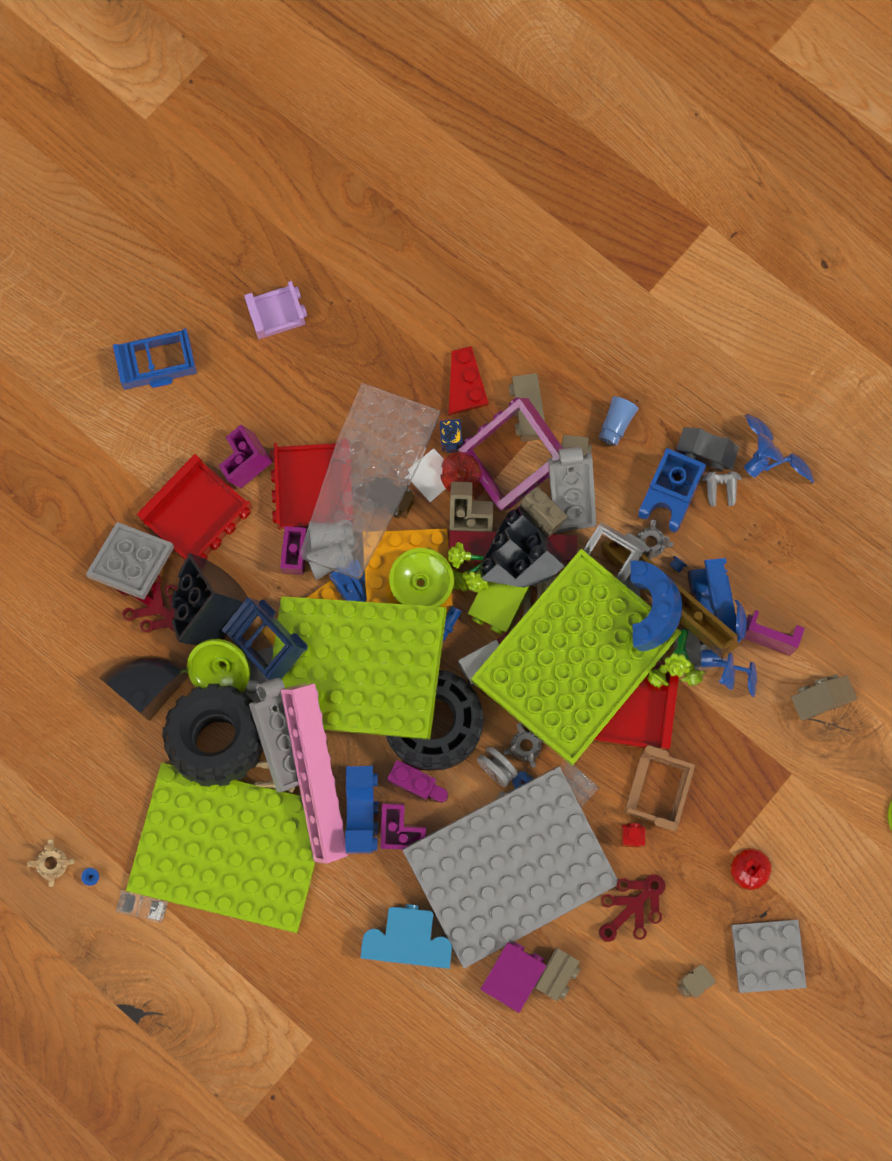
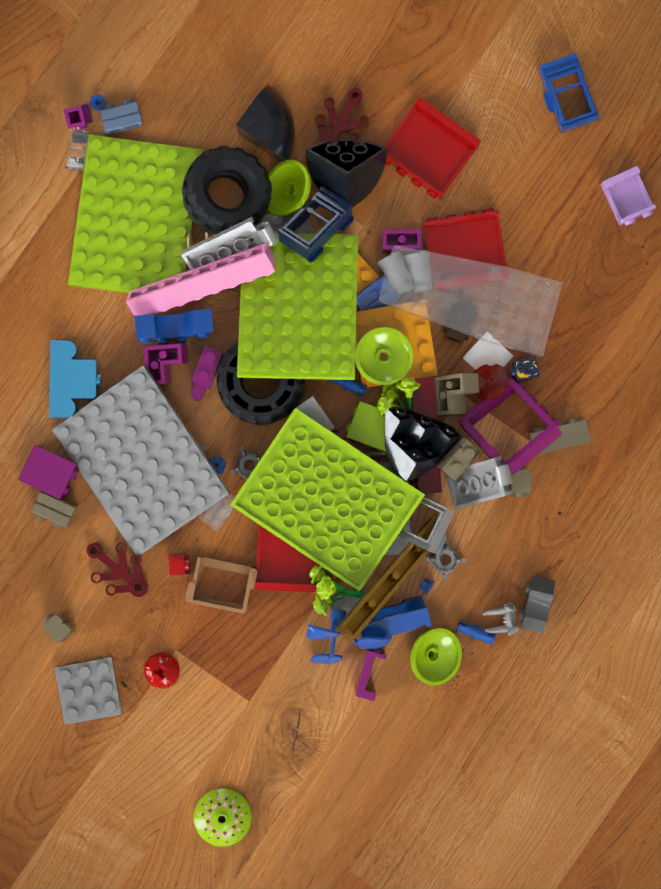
camera: 80 degrees right, 10 degrees up
tan piece [27,839,74,887] -> none
light grey plate [86,522,174,600] -> none
magenta brick [219,424,272,488] -> none
red wing [449,346,489,416] -> none
light grey head [477,746,518,787] -> none
medium blue plant [599,396,639,446] -> none
blue brick [630,561,682,652] -> none
blue brick [638,448,706,533] -> none
blue plant [744,414,814,484] -> none
dark tan brick [791,674,857,721] -> none
none -> magenta brick [64,104,93,130]
none -> sand blue brick [100,99,143,135]
none -> lime dish [410,628,462,686]
none -> blue pin [456,620,496,645]

